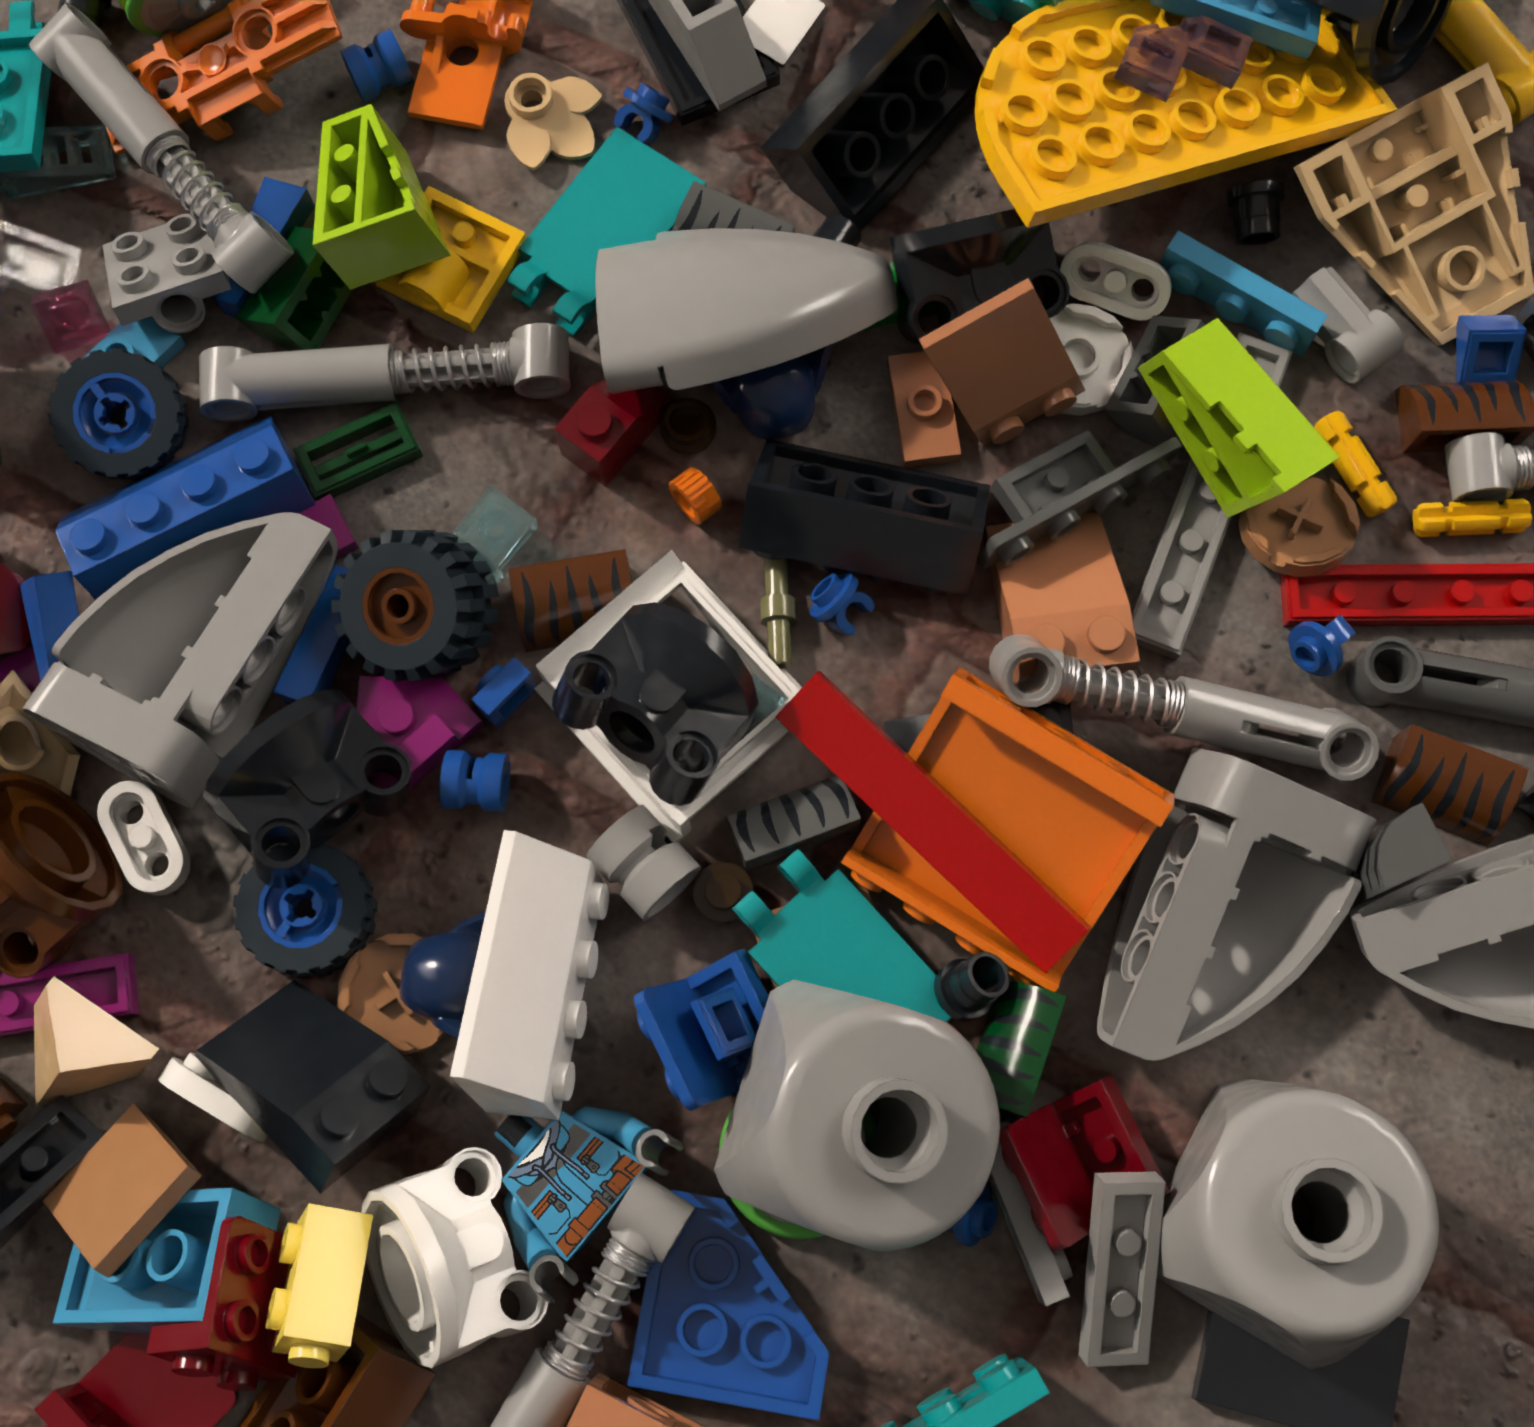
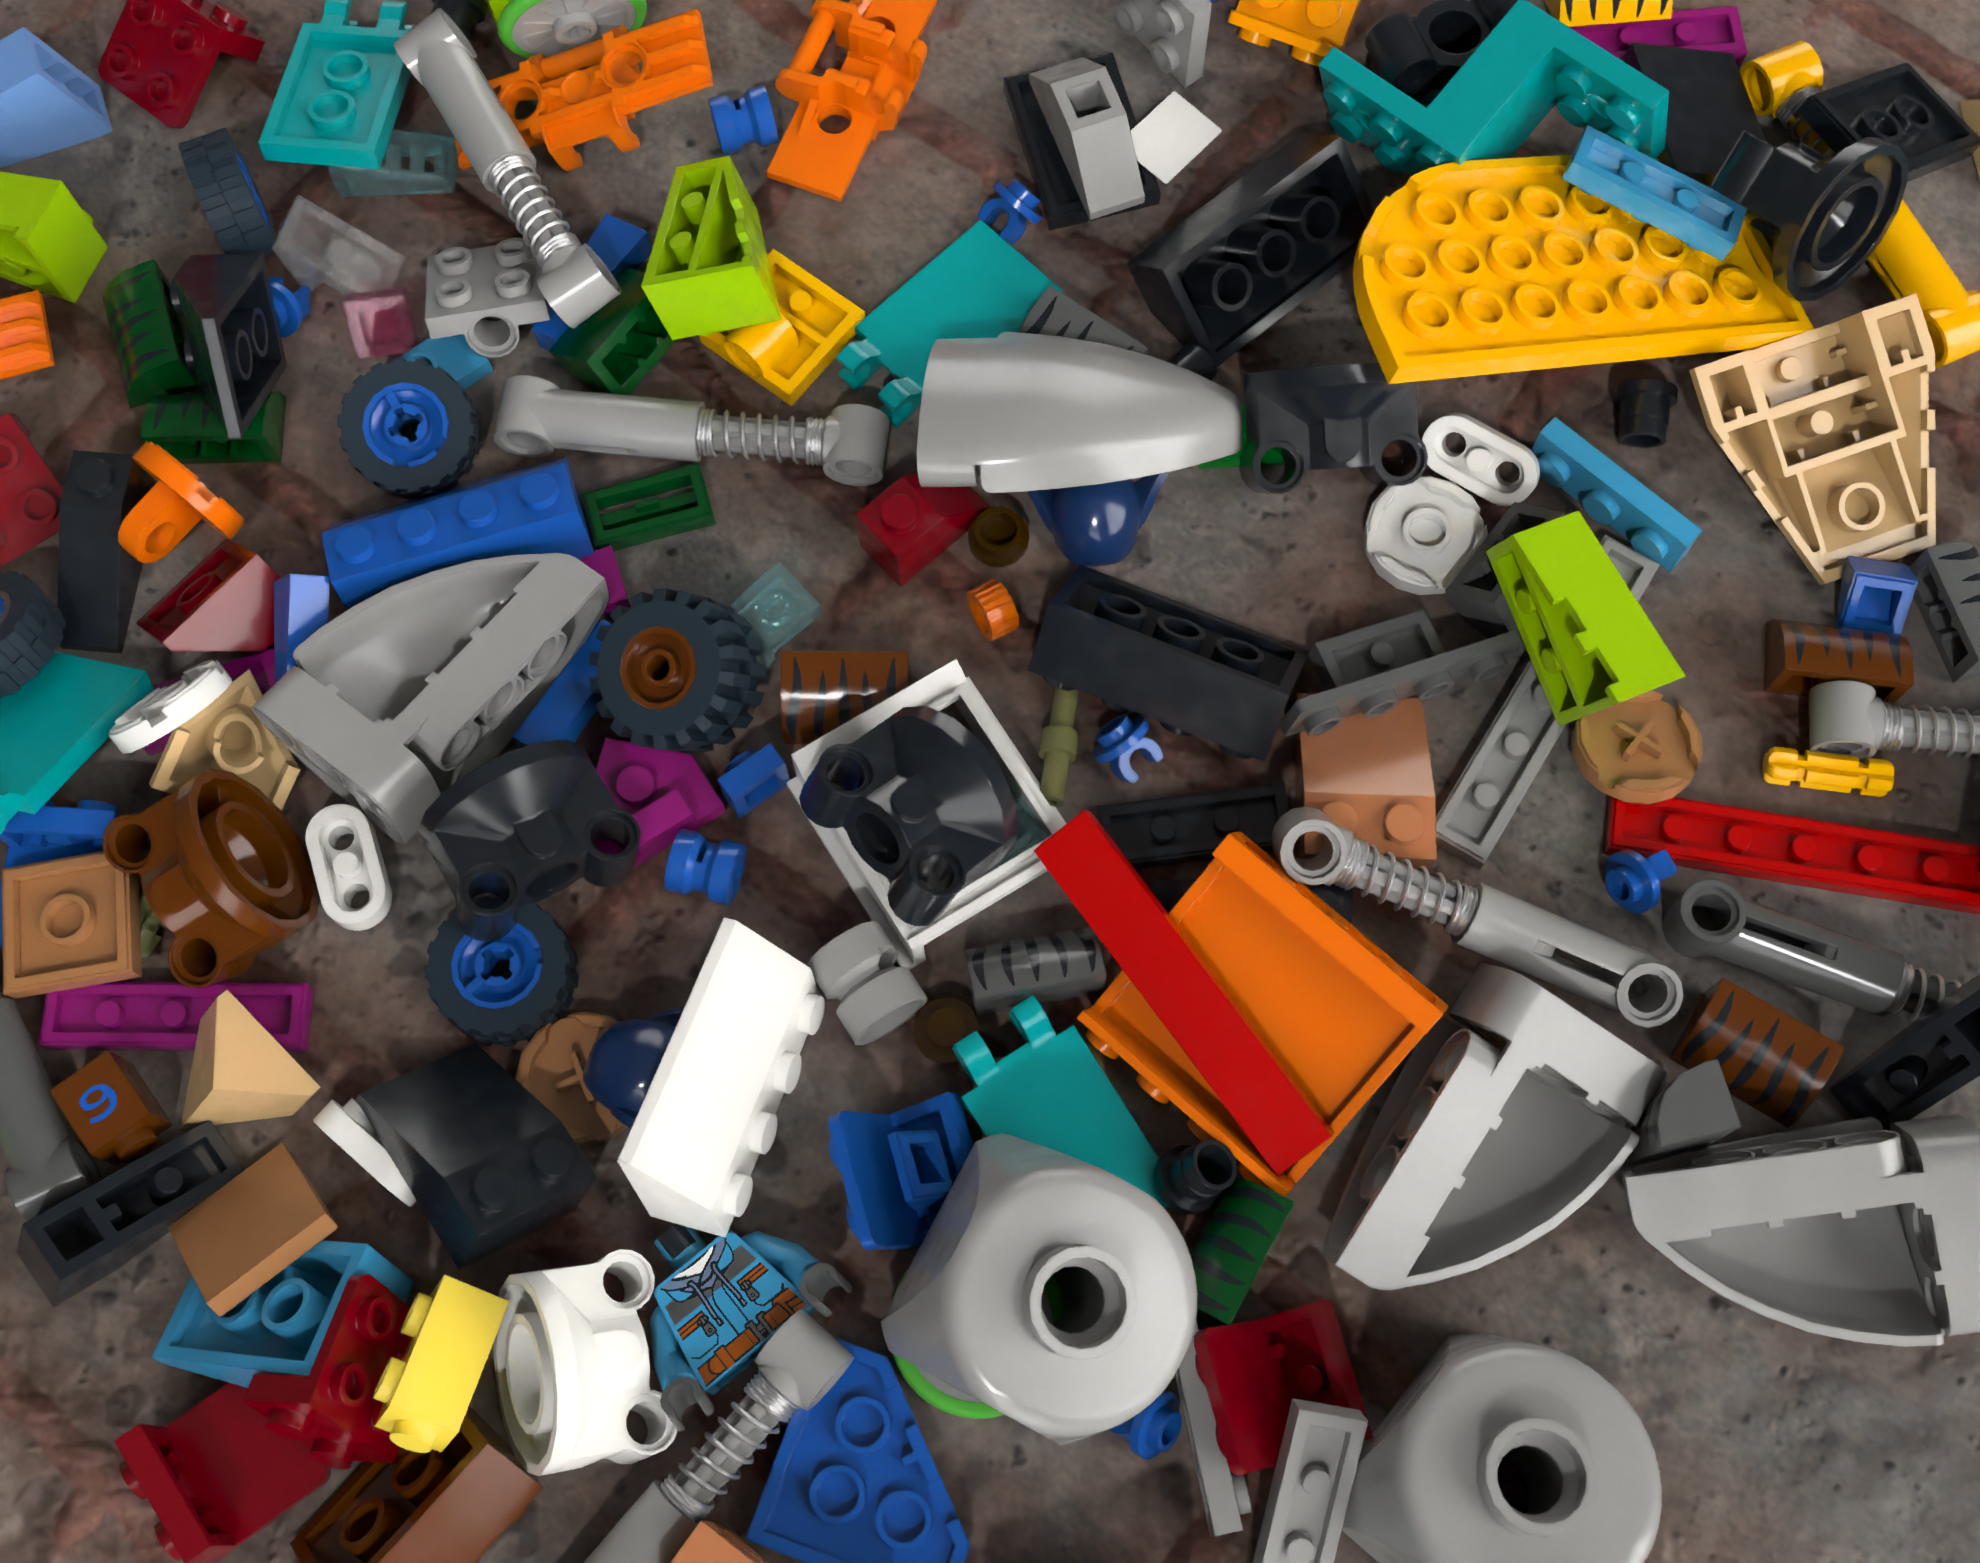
camera: 10 degrees right, 5 degrees down
tan plate [504,73,602,171] -> none
nougat plate [887,351,961,468] -> none
nougat slope [919,278,1086,446] -> none
tile [1113,15,1253,102] -> none
light grey piece [1292,266,1404,384] -> none
yellow axle [1314,410,1397,518] -> none
none -> black tile [1095,783,1295,869]

